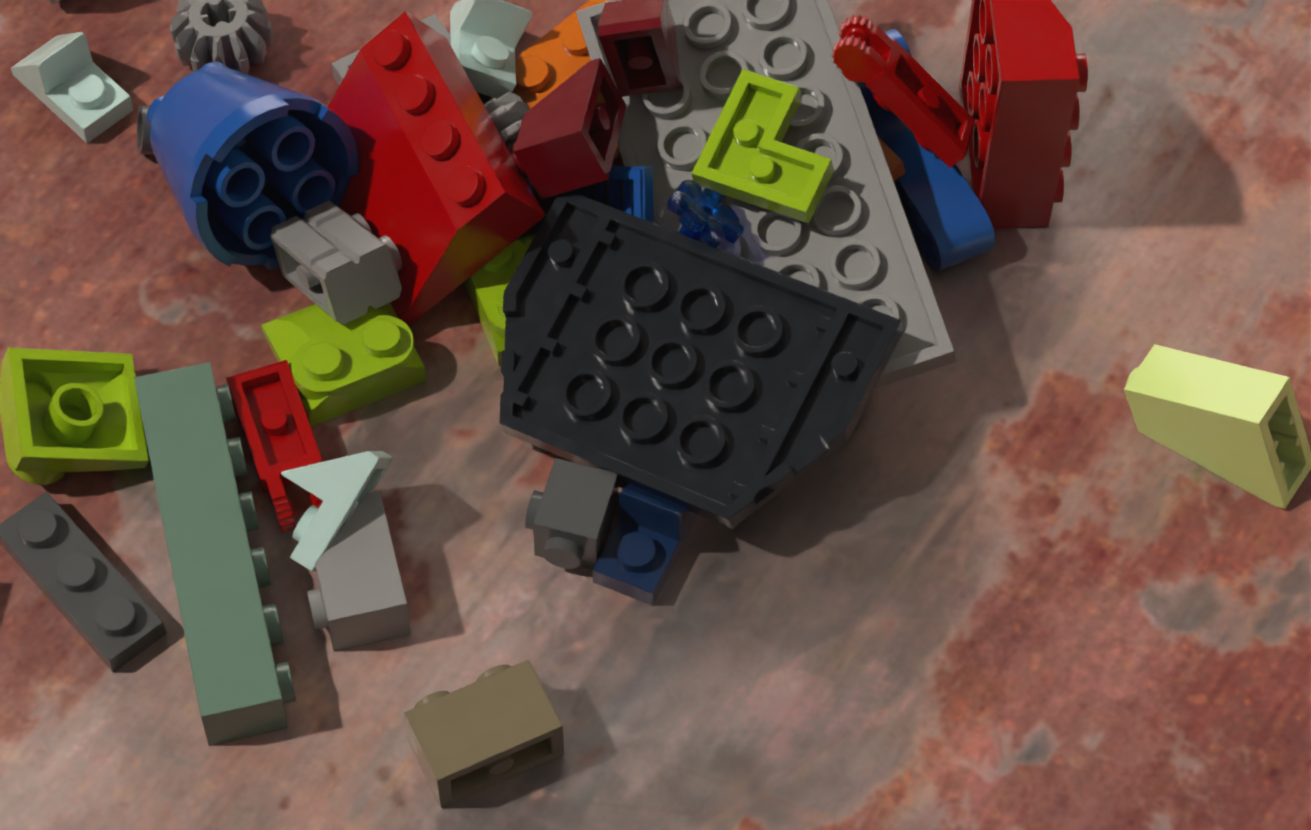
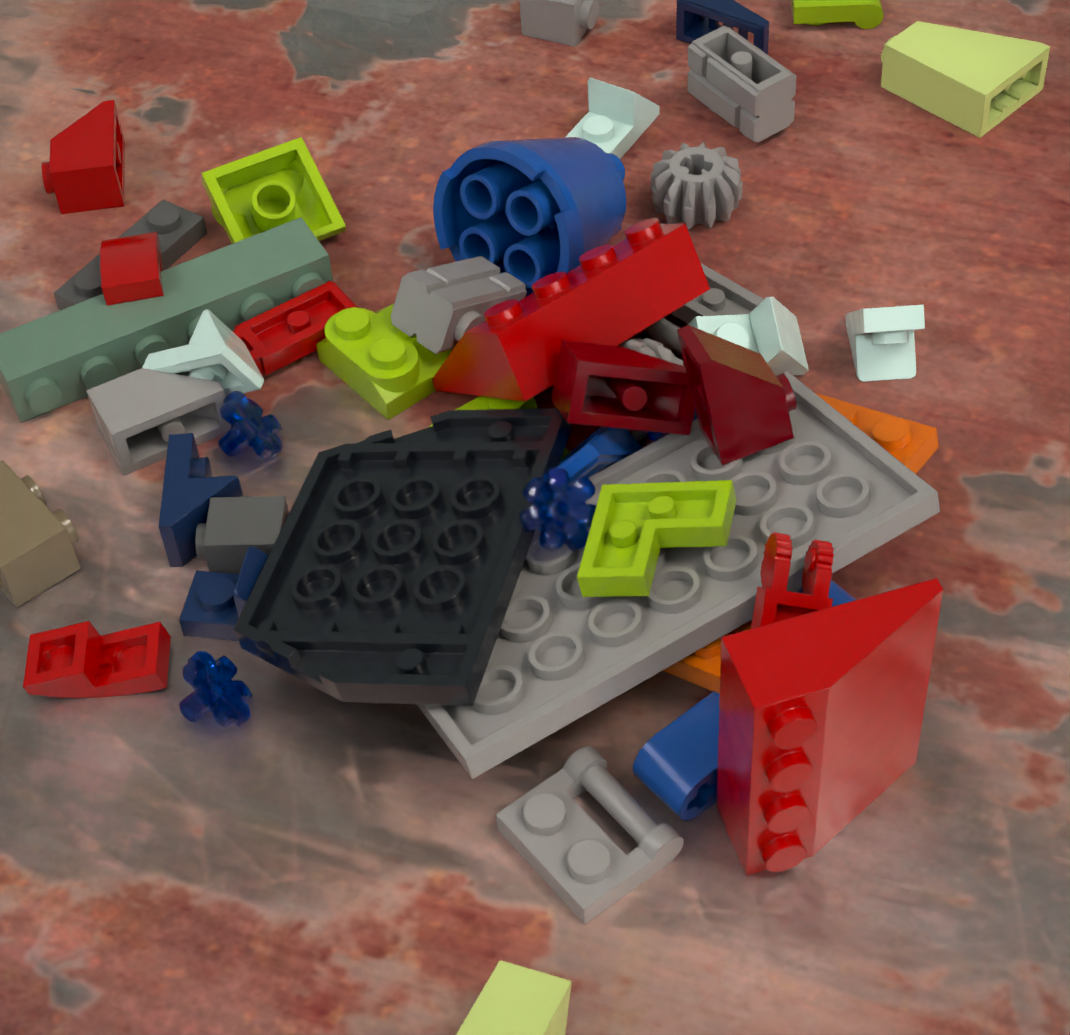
camera: 80 degrees right, 10 degrees down
none -> red slope [23,621,171,698]
none -> red slope [100,231,164,306]
none -> dark blue slope [158,433,243,567]
none -> clear blue plant [179,651,253,728]
none -> clear blue plant [218,391,283,458]
none -> light grey plate [496,746,684,924]

